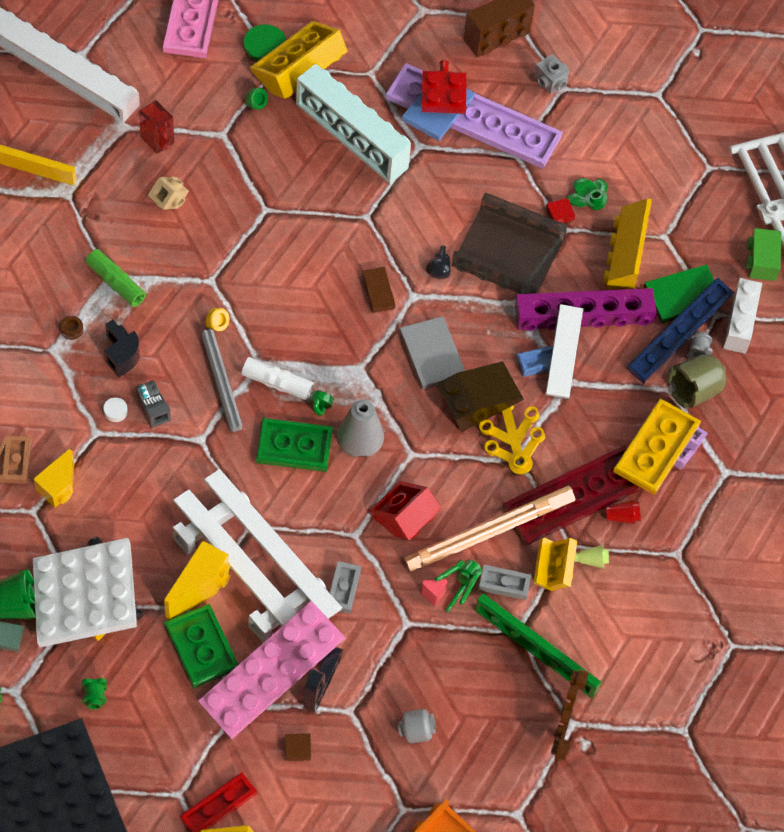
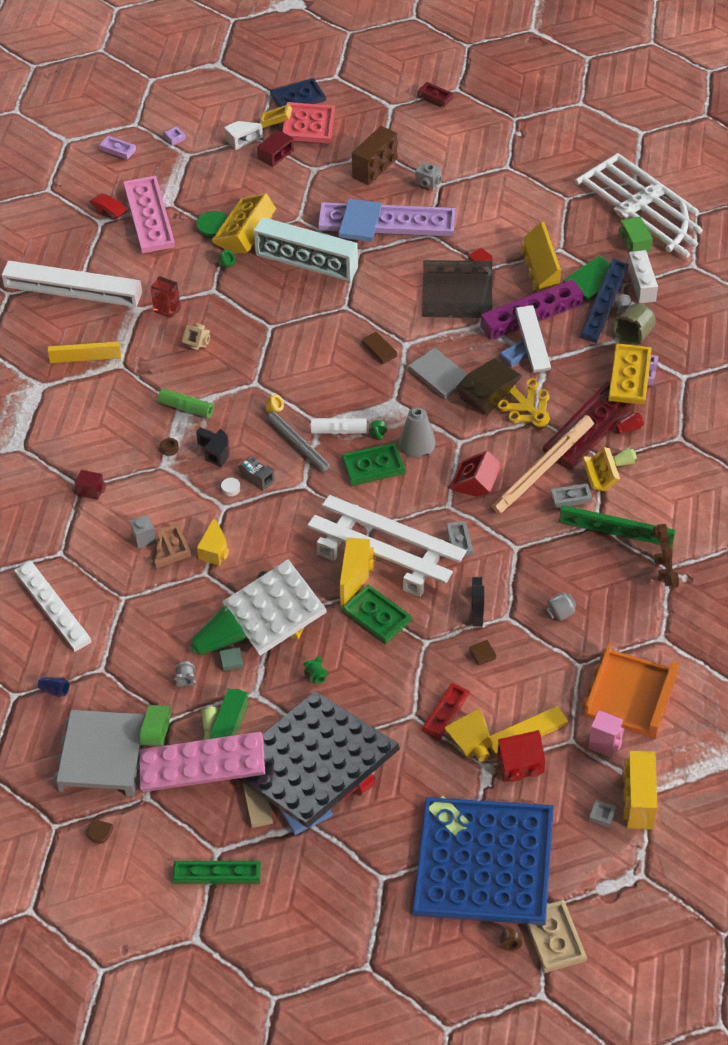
camera: 15 degrees left, 10 degrees down
bright pink plate [199,601,345,739] -> none
red plate [421,60,466,114] -> none
coral slope [421,579,447,606] -> none
black piece [426,245,451,279] -> none
green plant [435,559,482,613] -> none
green plate [566,178,608,210] -> none

